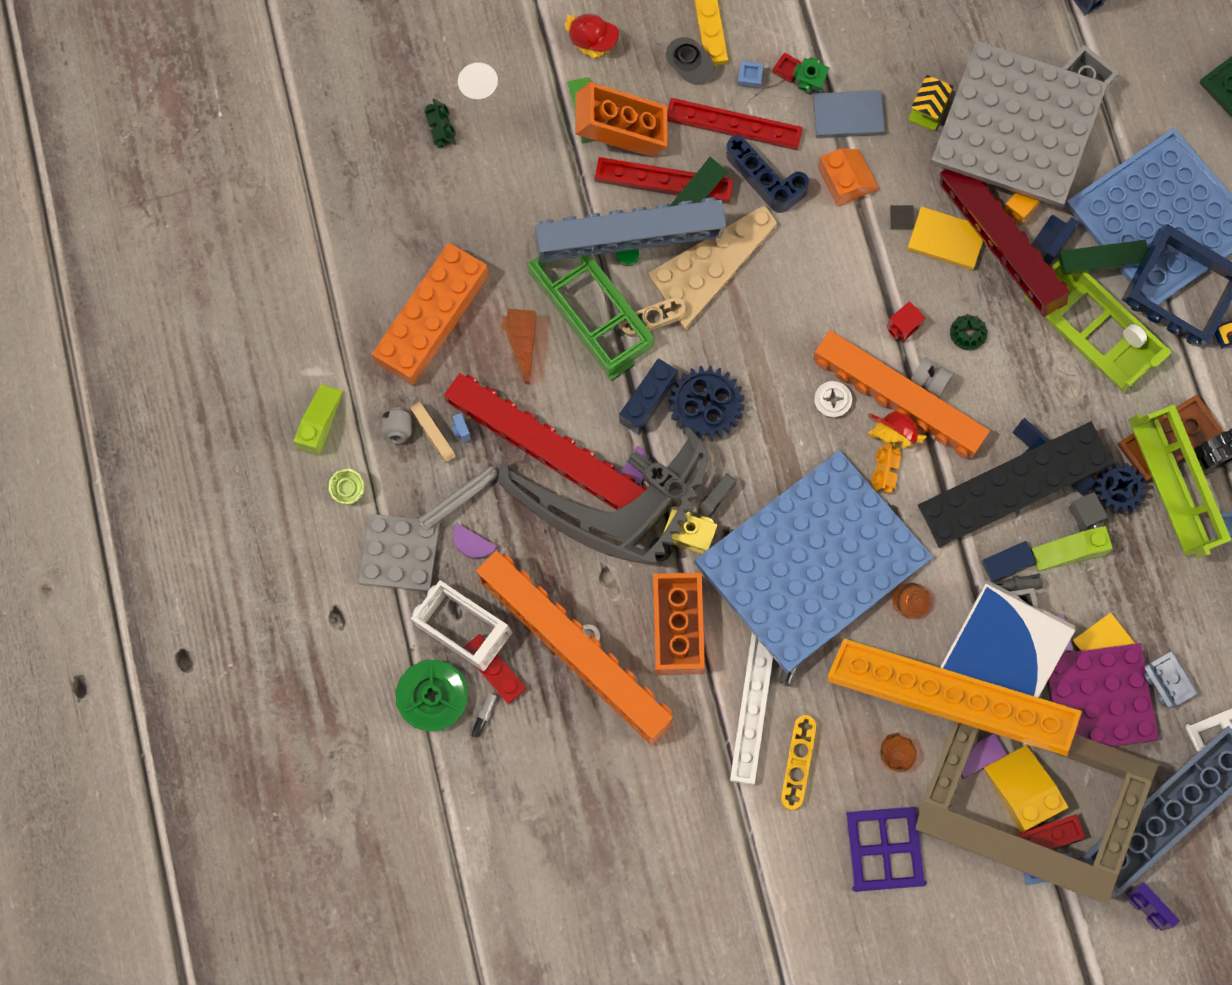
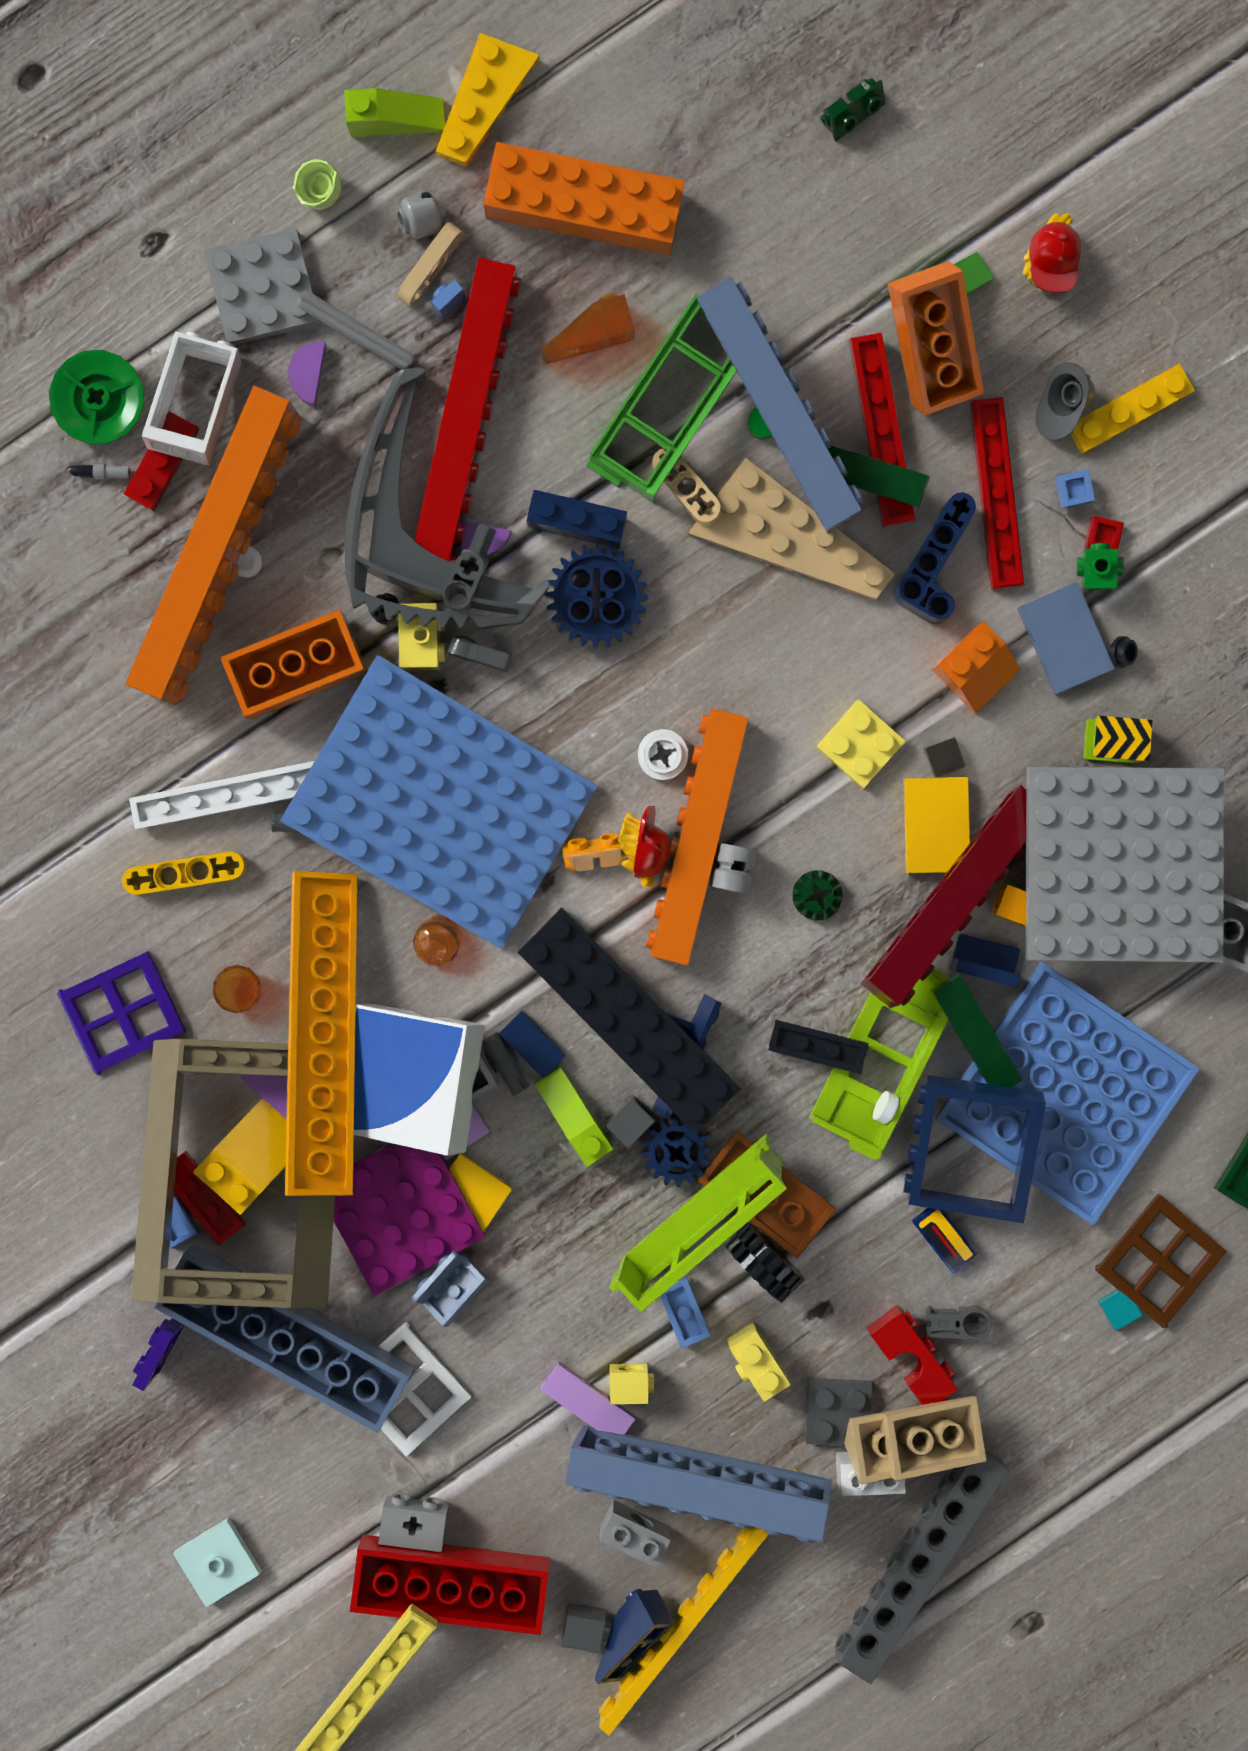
camera: 65 degrees right, 15 degrees up
white sticker [458,63,498,99] -> none
red brick [887,301,926,343] -> none
none -> yellow wing [436,33,540,167]
none -> black plate [768,1020,869,1074]
none -> light yellow plate [816,699,905,789]
none -> black plate [1109,636,1138,668]

